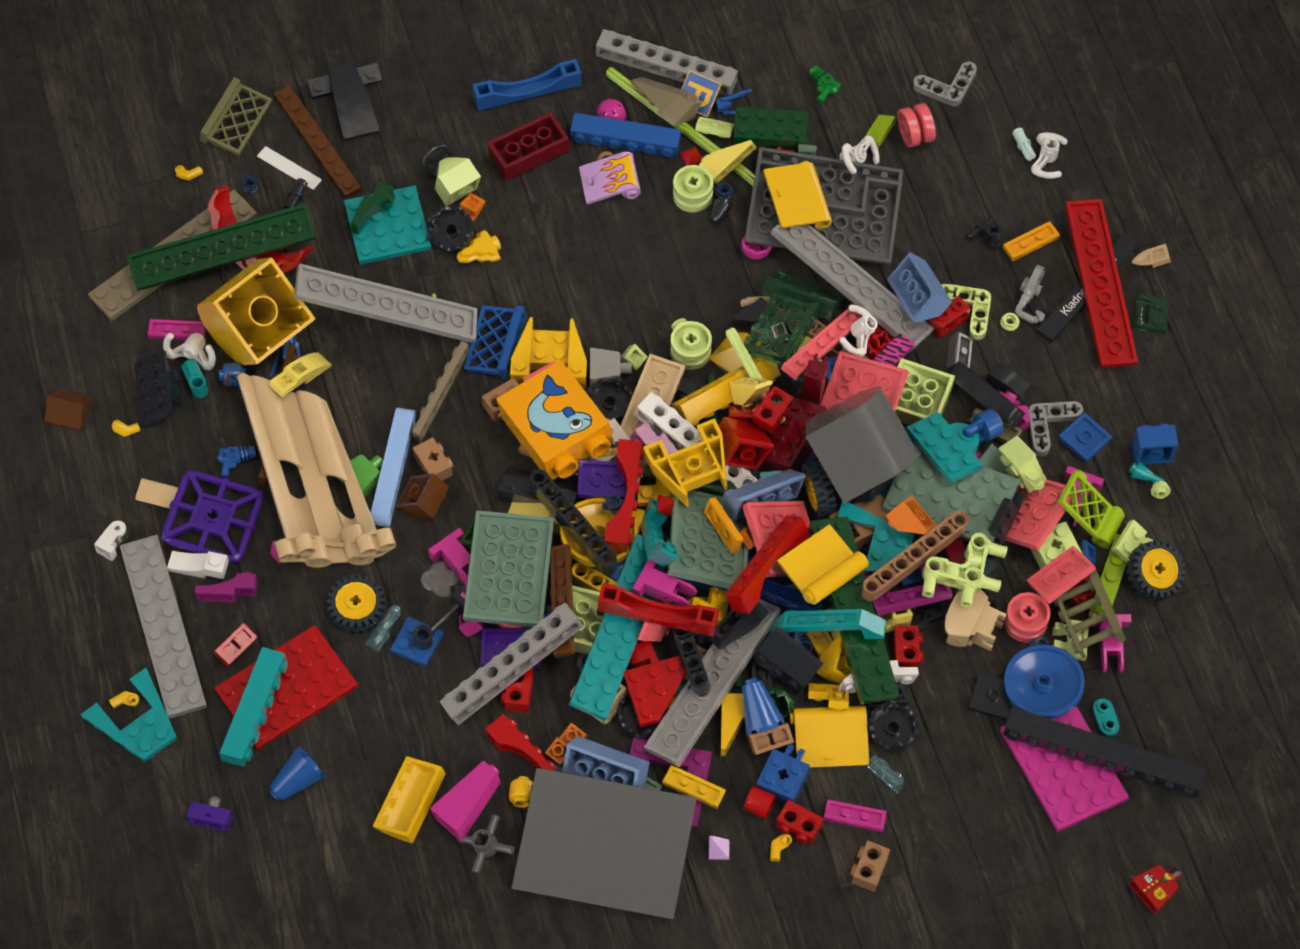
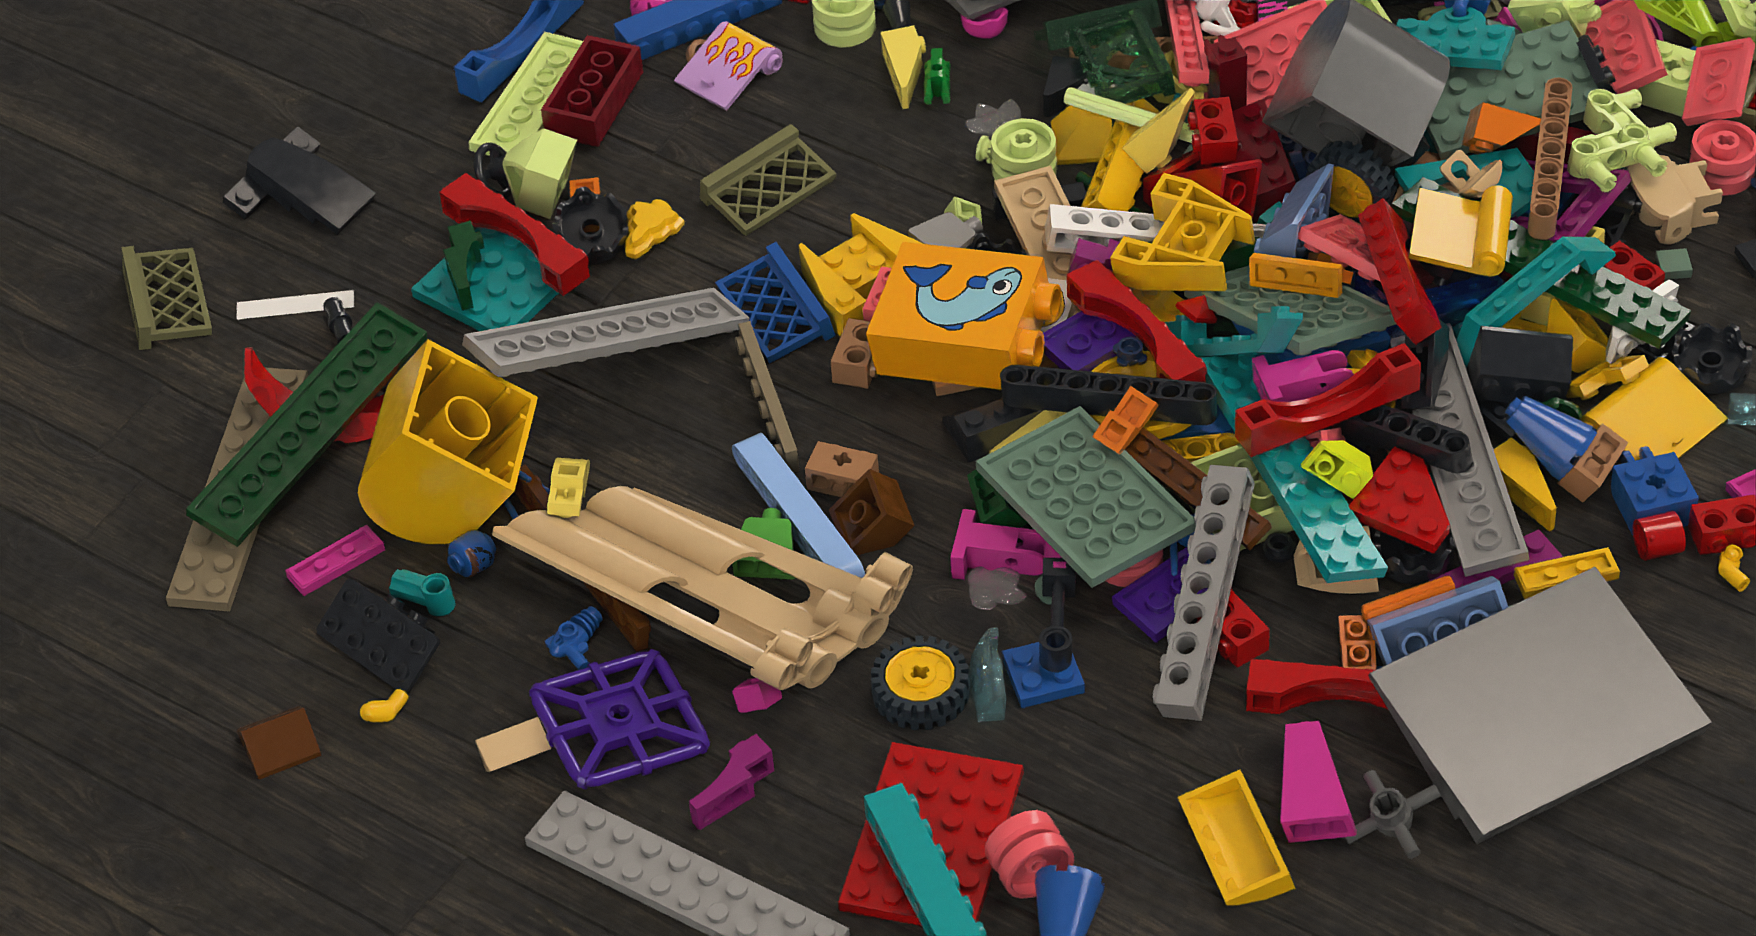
camera: 35 degrees left, 15 degrees down
white leg [94,521,128,561] -> none
white piece [163,333,216,370] -> none
white slope [167,551,229,579] -> none
yellow arm [175,165,203,181] -> none
brick [213,623,257,667] -> none
dark blue bush [241,176,258,194] -> none
reddish brown plate [274,85,362,199] -> none
dark pink slope [459,614,483,637] -> none
yellow head [509,776,534,808] -> none
lavender slope [709,836,729,860] -> none
tan helmet [740,296,773,307] -> none
none -> red arch [439,173,590,296]
none -> yellowish green plate [469,32,583,156]
none -> olive fence [700,124,836,236]
none -> light yellow slope [881,25,926,109]
none -> green hinge [924,48,950,104]
none -> clear plate [965,99,1021,137]
none -> coral wheel [985,810,1074,899]
none -> orange slope [1092,386,1159,455]
none -> neon yellow slope [1301,440,1373,499]
none -> orange axle [1361,576,1455,623]
none -> tan piece [1439,150,1502,199]
none -> sand green tile [1655,248,1693,280]

